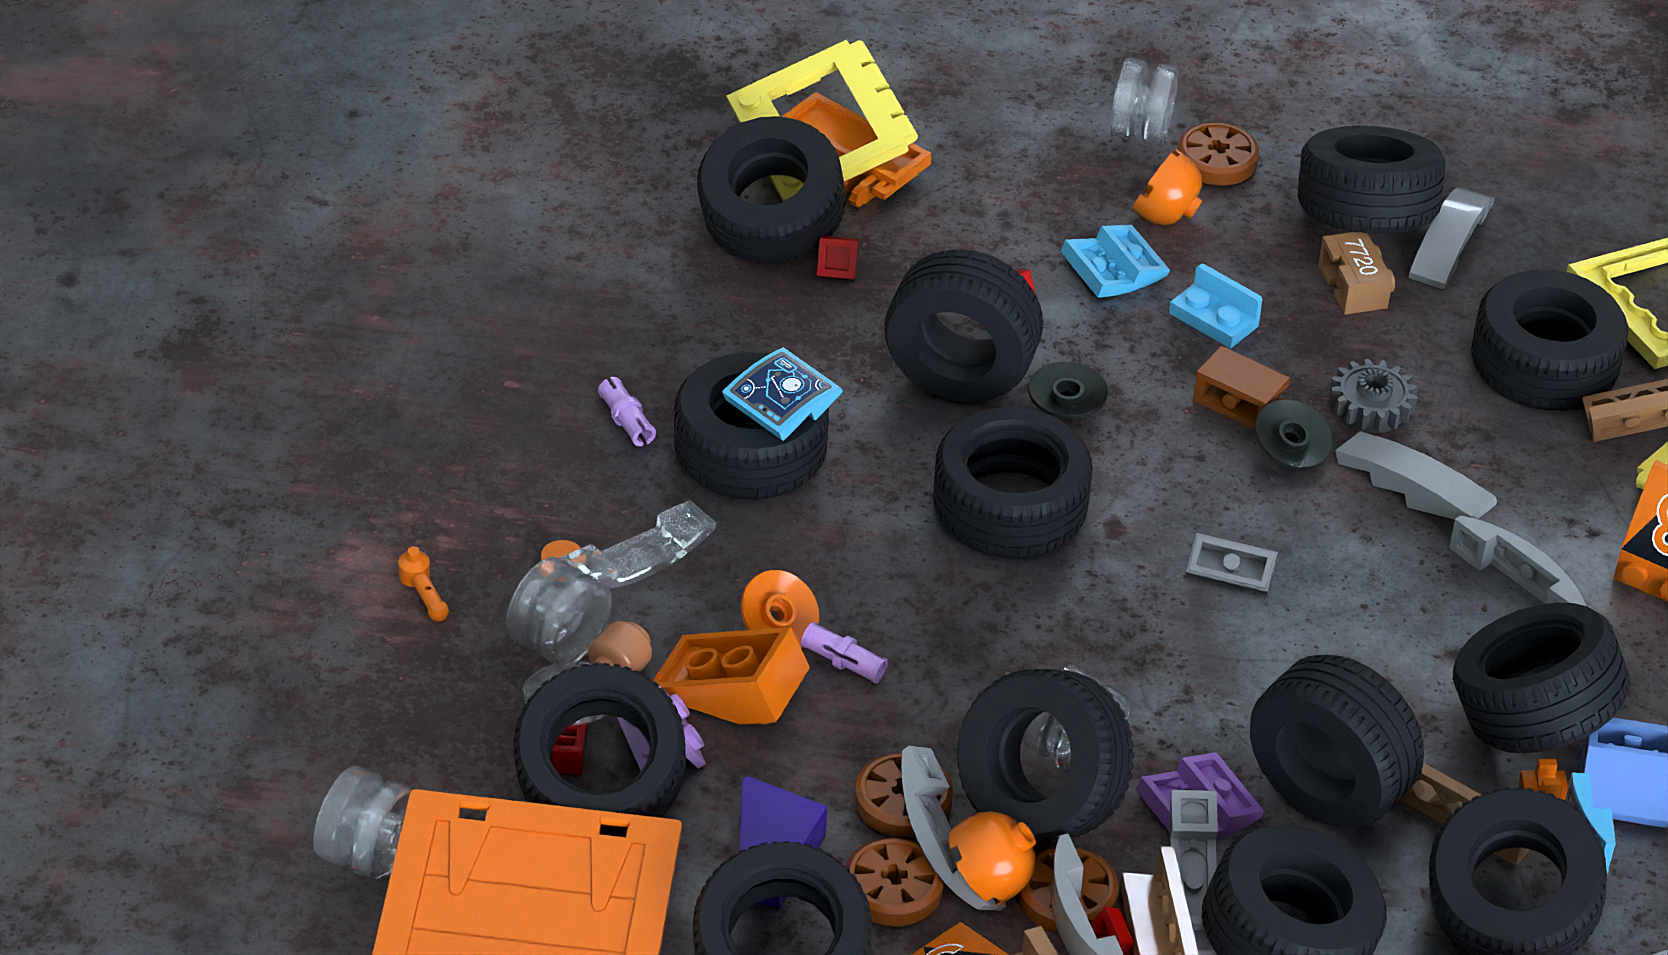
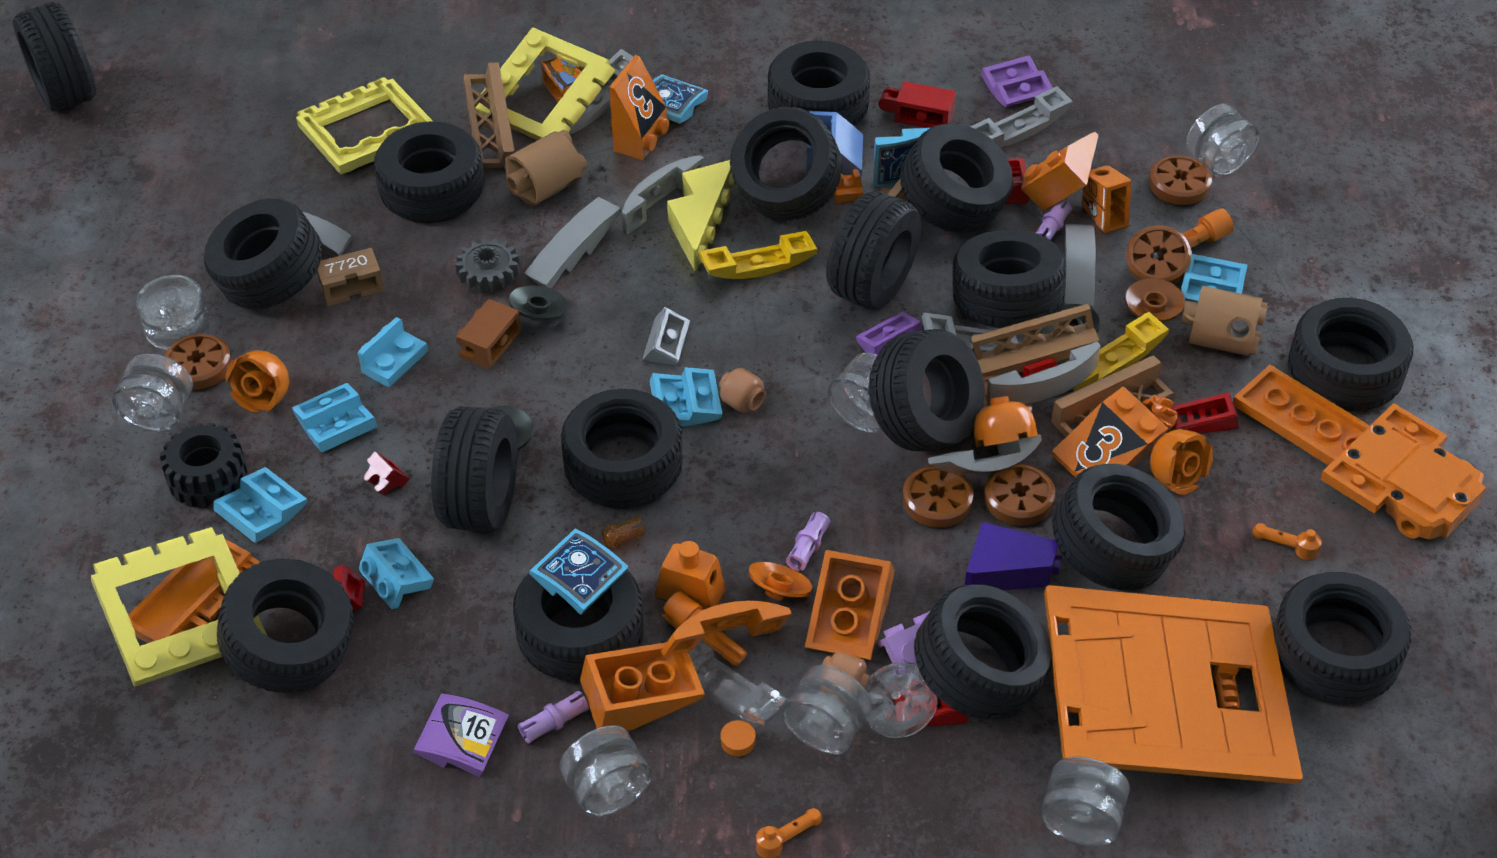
camera: 95 degrees left, 5 degrees up
none -> clear wheel [136,275,210,350]
none -> black tyre [160,423,248,508]
none -> medium azure slope [214,467,307,543]
none -> medium azure bracket [359,538,434,609]
none -> medium lavender slope [412,693,509,777]
none -> medium nougat cylinder [505,130,587,206]
none -> clear wheel [559,725,652,817]
none -> orange slope [580,642,705,736]
none -> clear orange pin [602,515,645,548]
none -> medium azure slope [649,367,723,426]
none -> orange torso [655,541,726,610]
none -> orange piece [661,591,747,666]
none -> orange slope [661,601,792,657]
none -> light yellow slope [667,160,736,271]
none -> yellow slope [699,231,817,279]
none -> nougat head [719,368,766,413]

